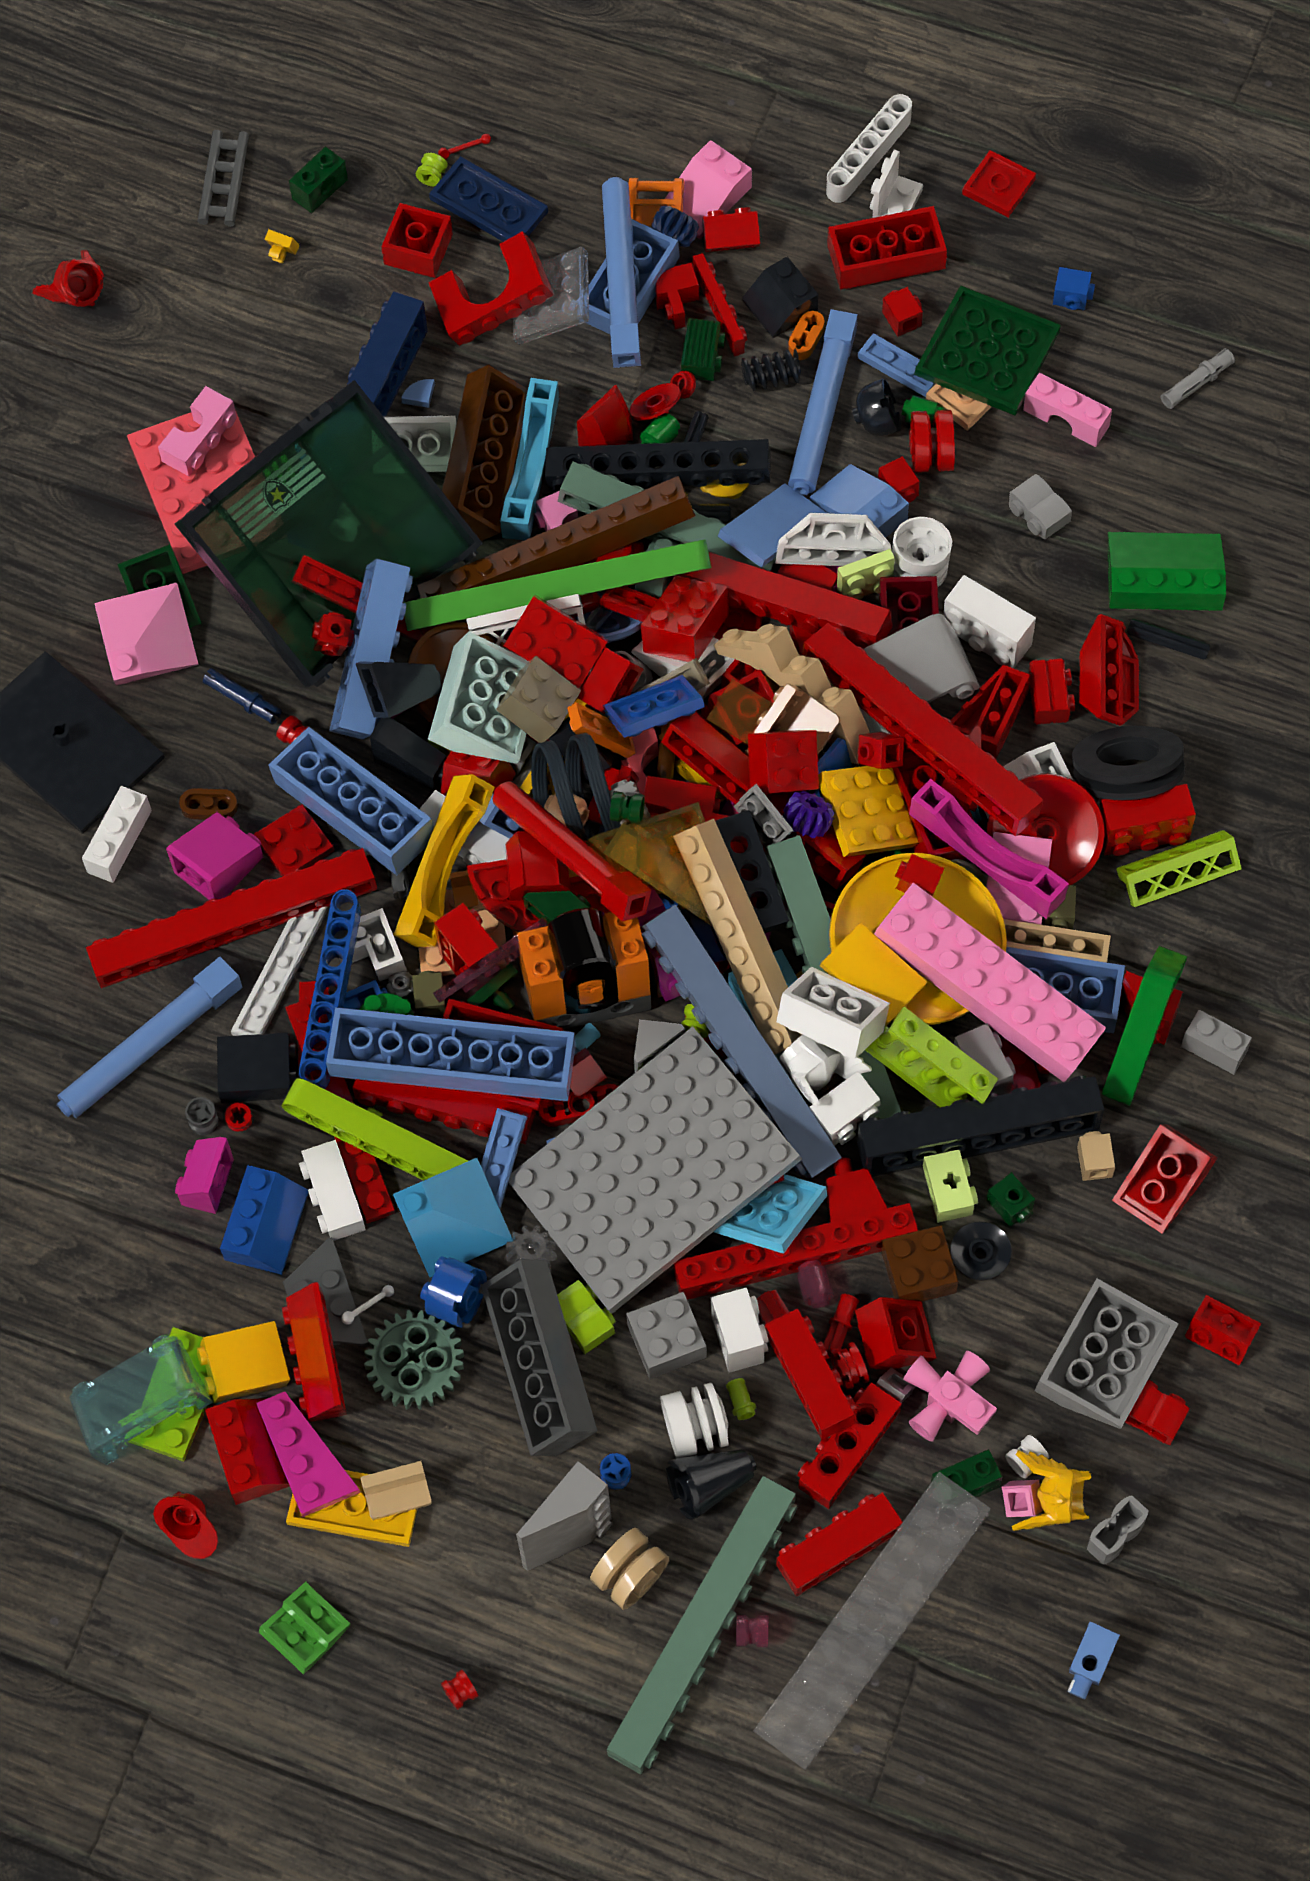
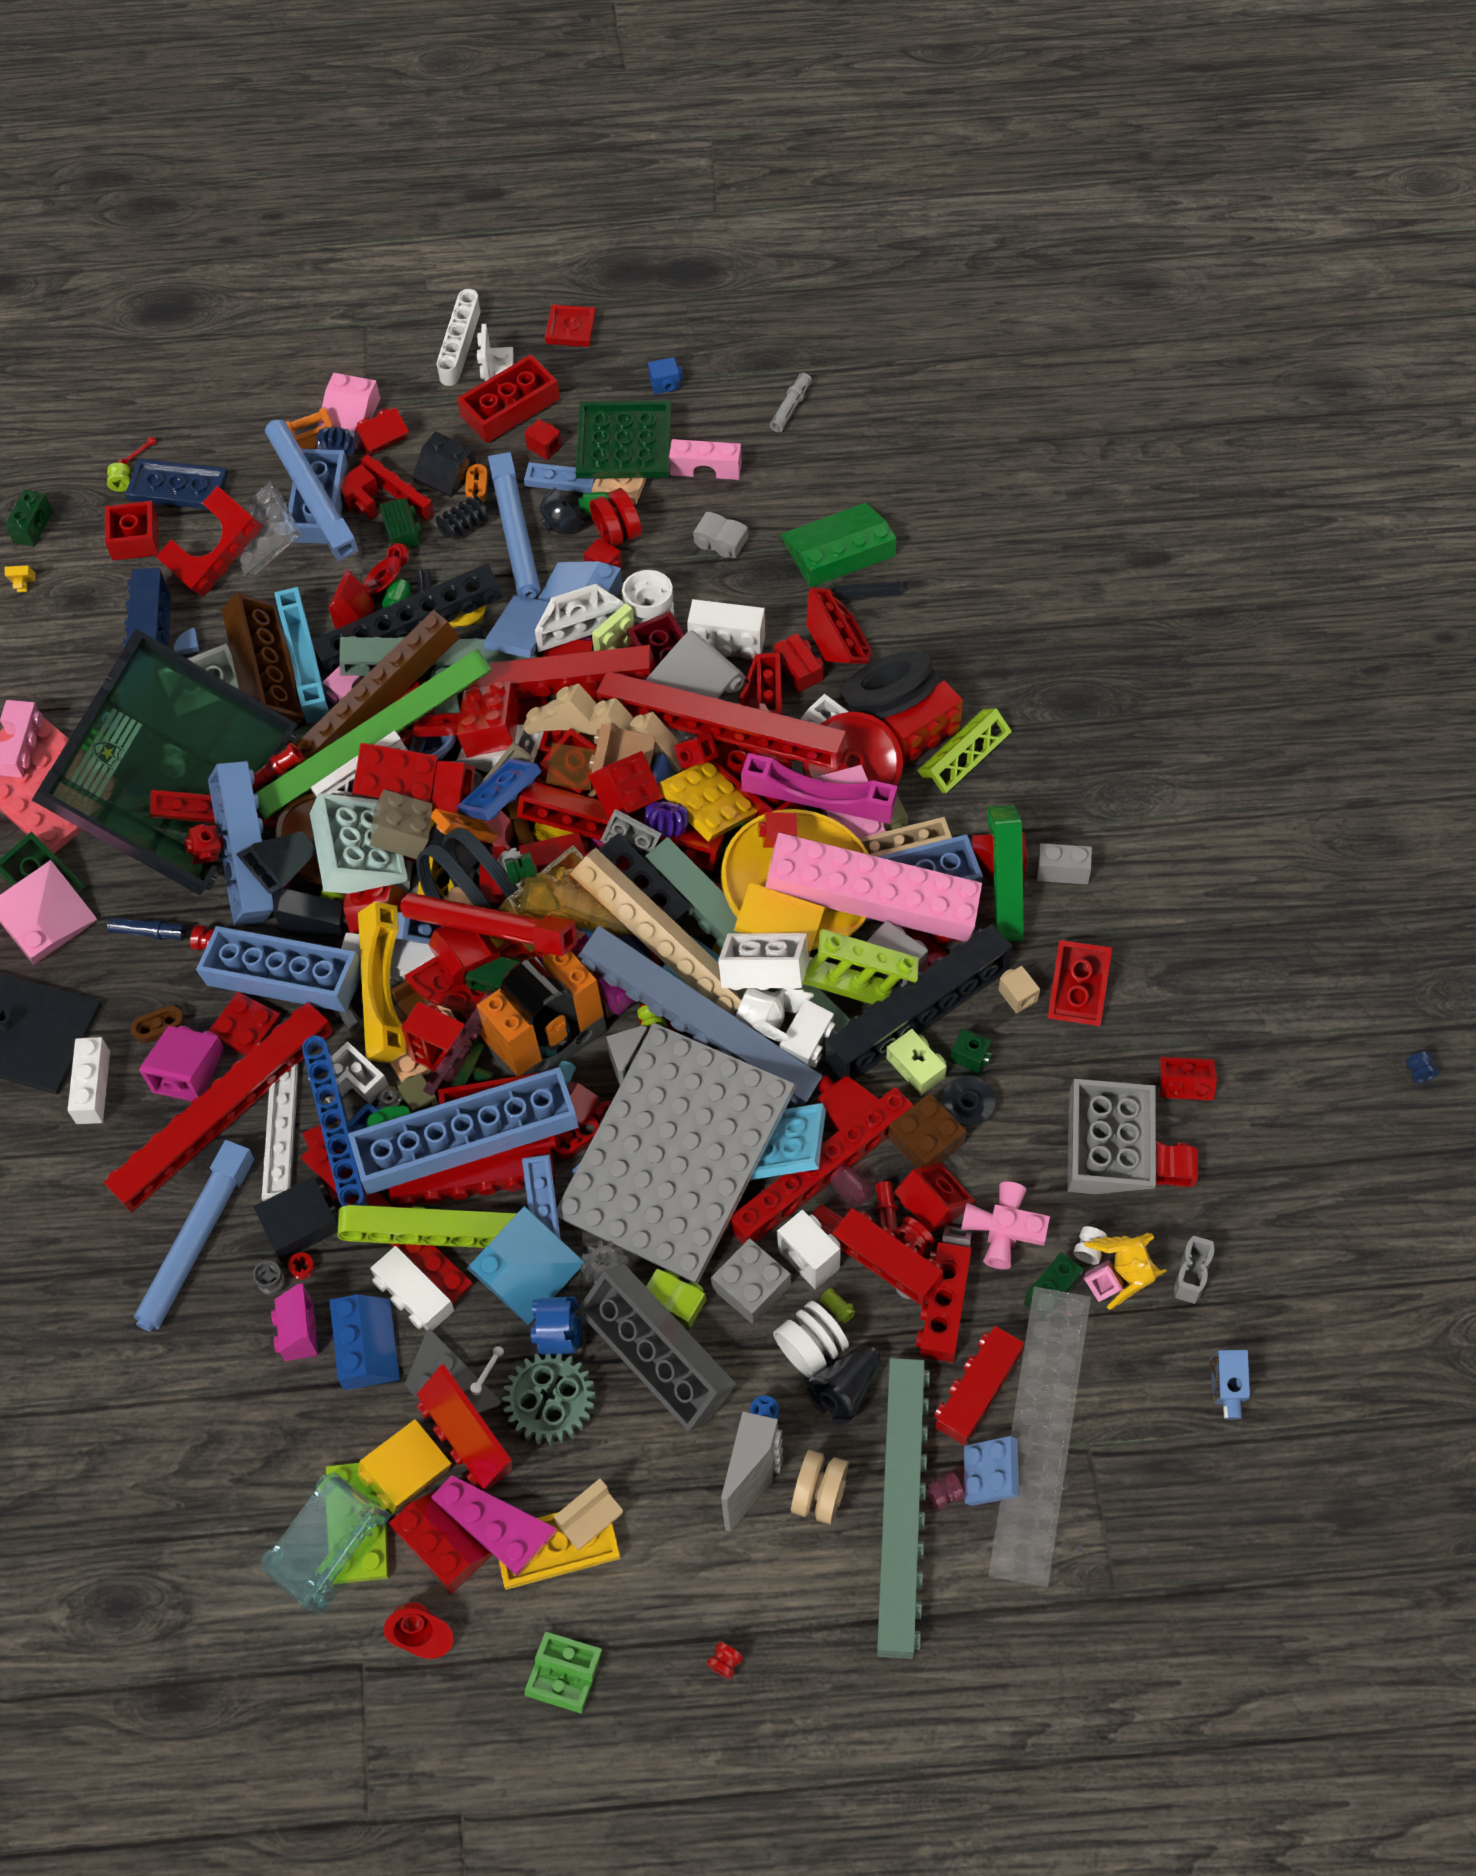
camera: 25 degrees left, 5 degrees down
none -> red pin [252,743,304,792]
none -> medium blue plate [964,1436,1019,1506]

